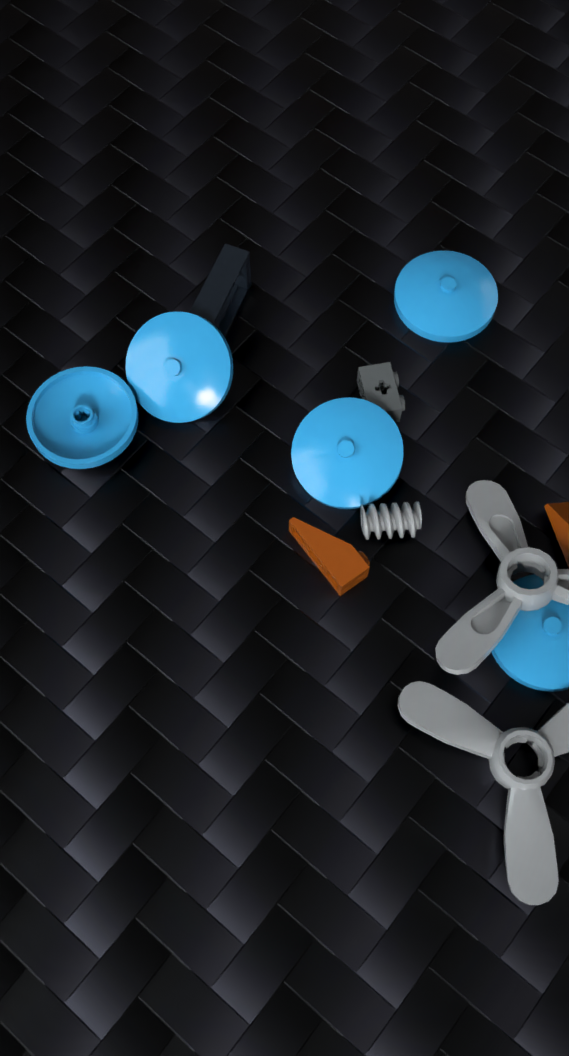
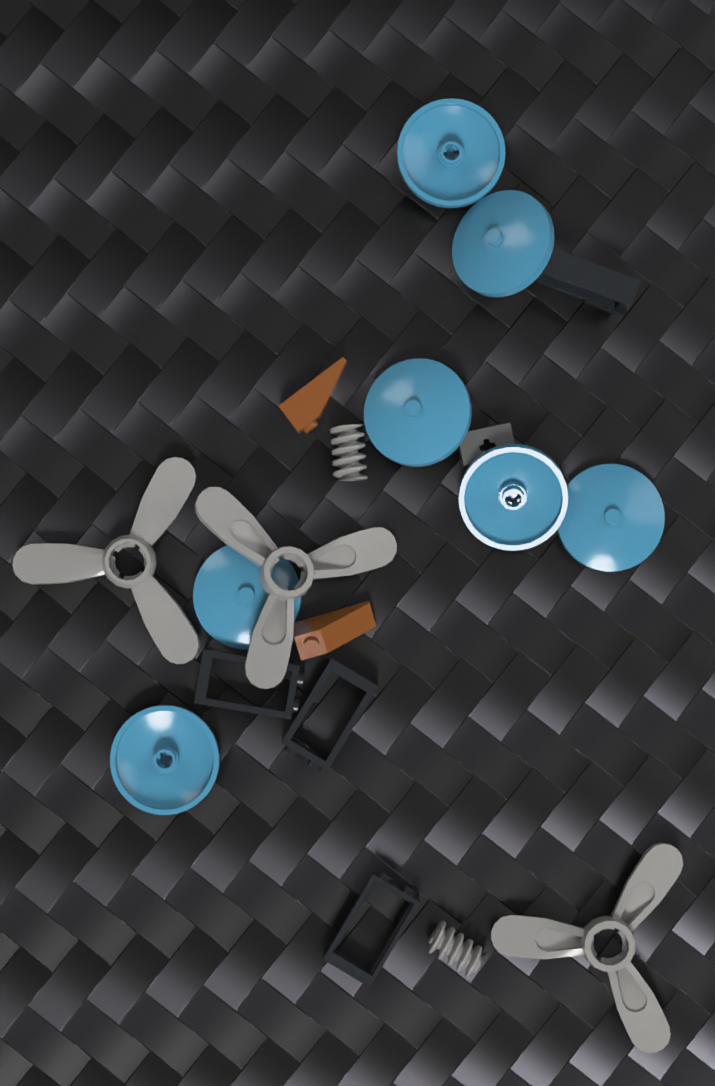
camera: 90 degrees right, 20 degrees up
none -> dark azure dish [459,444,568,551]

